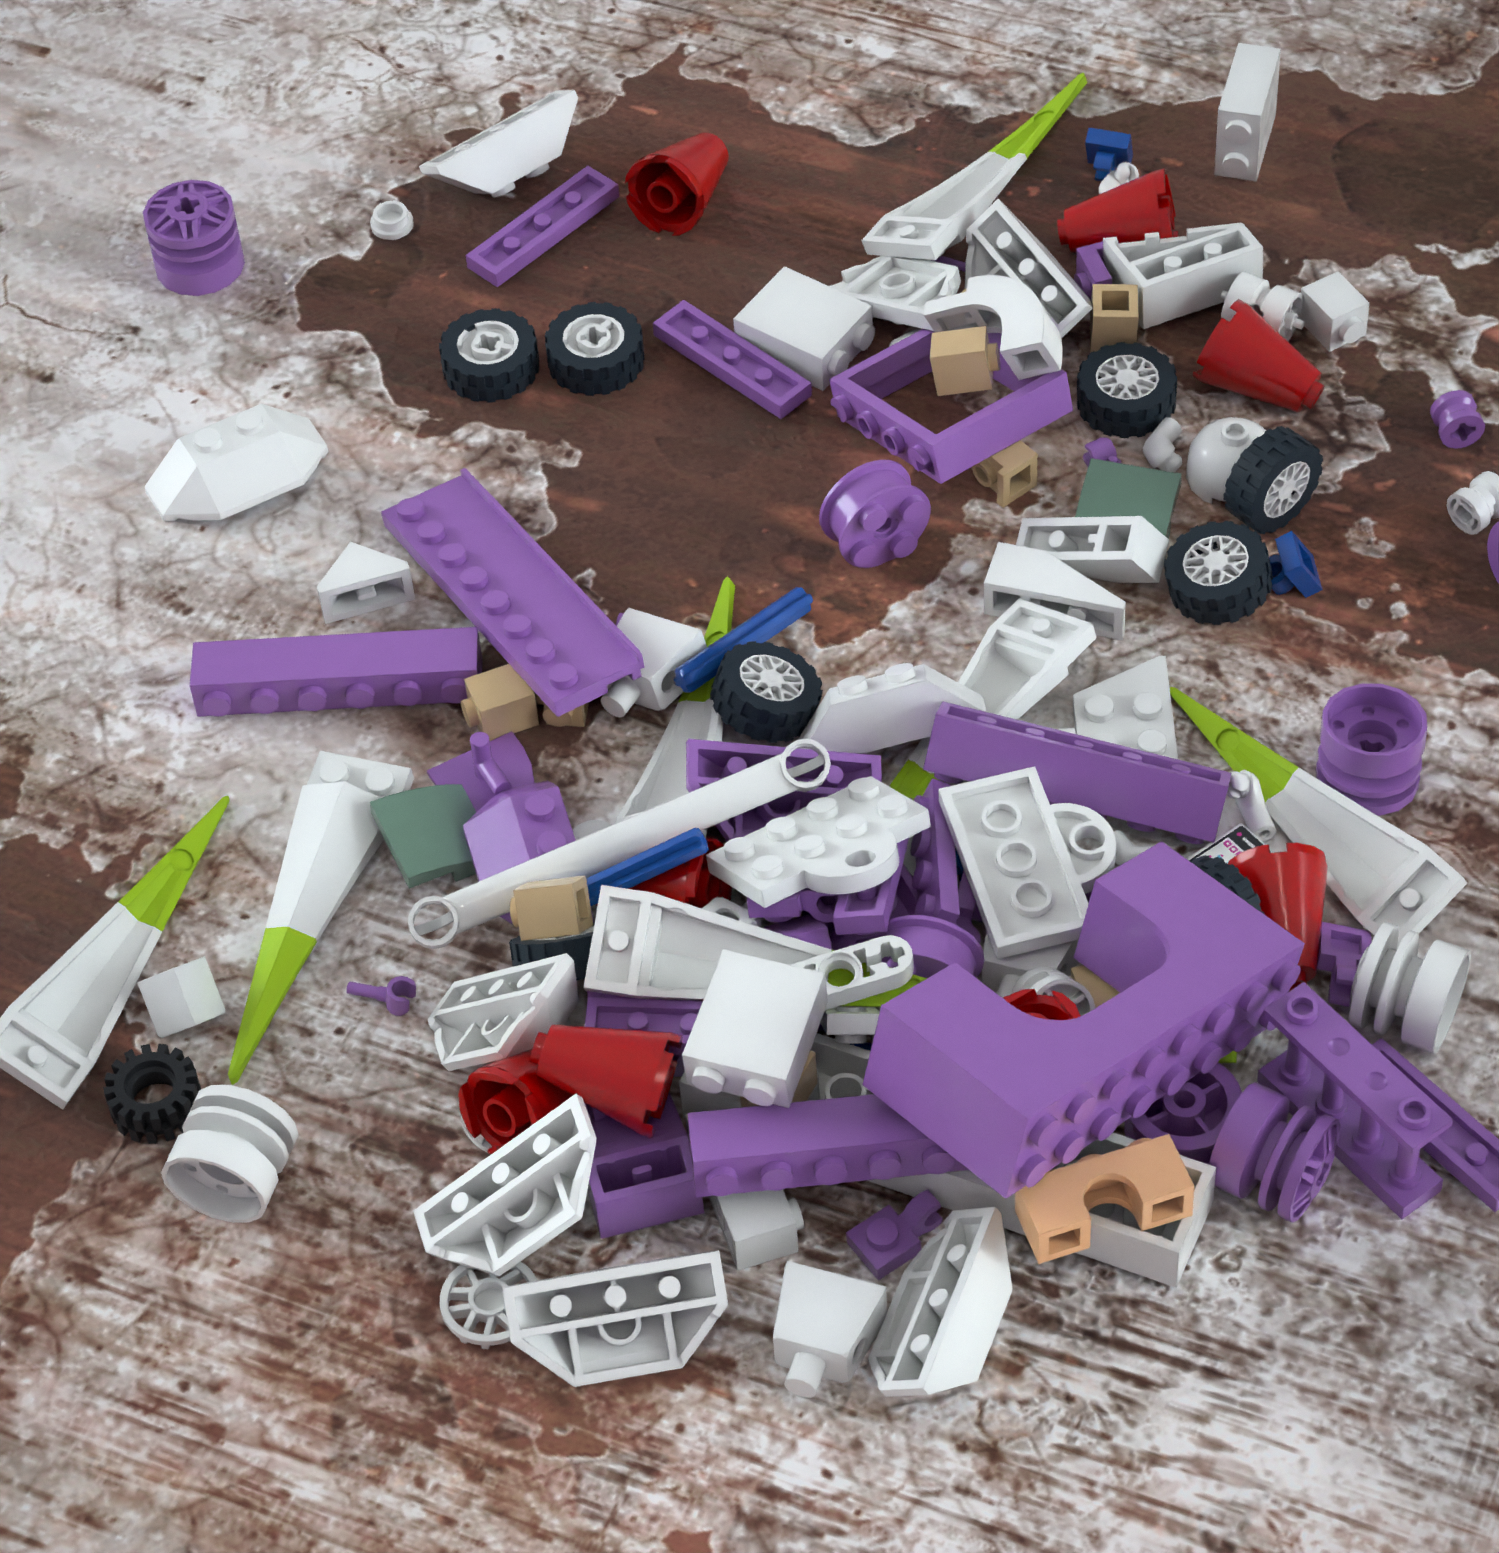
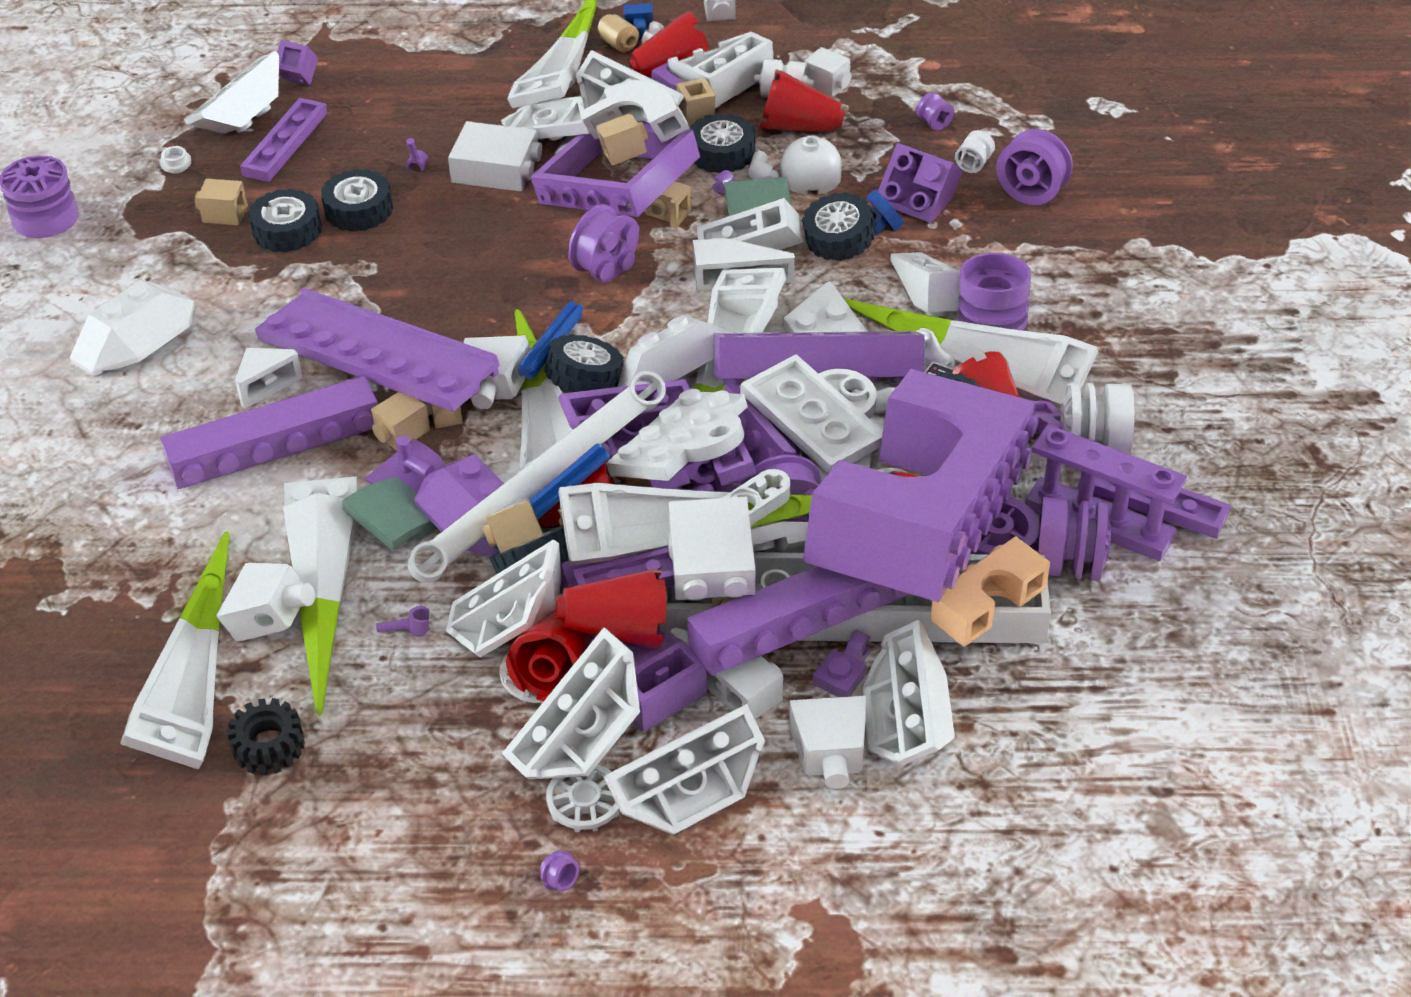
camera: 25 degrees left, 5 degrees down
white panel [137,956,225,1038] -> none
white wheel [161,1085,298,1223] -> none
red cone [625,132,729,236] -> none
medium lavender plate [653,300,812,419] -> none
black wheel [1223,426,1323,534] -> none
none -> tan brick [195,179,248,225]
none -> white torso [217,563,315,642]
none -> medium lavender brick [277,40,318,85]
none -> medium lavender hand [406,138,429,171]
none -> medium lavender plate [540,850,579,891]
none -> tan brick [598,14,639,53]
none -> medium lavender slope [878,143,963,223]
none -> white slope [890,252,960,317]

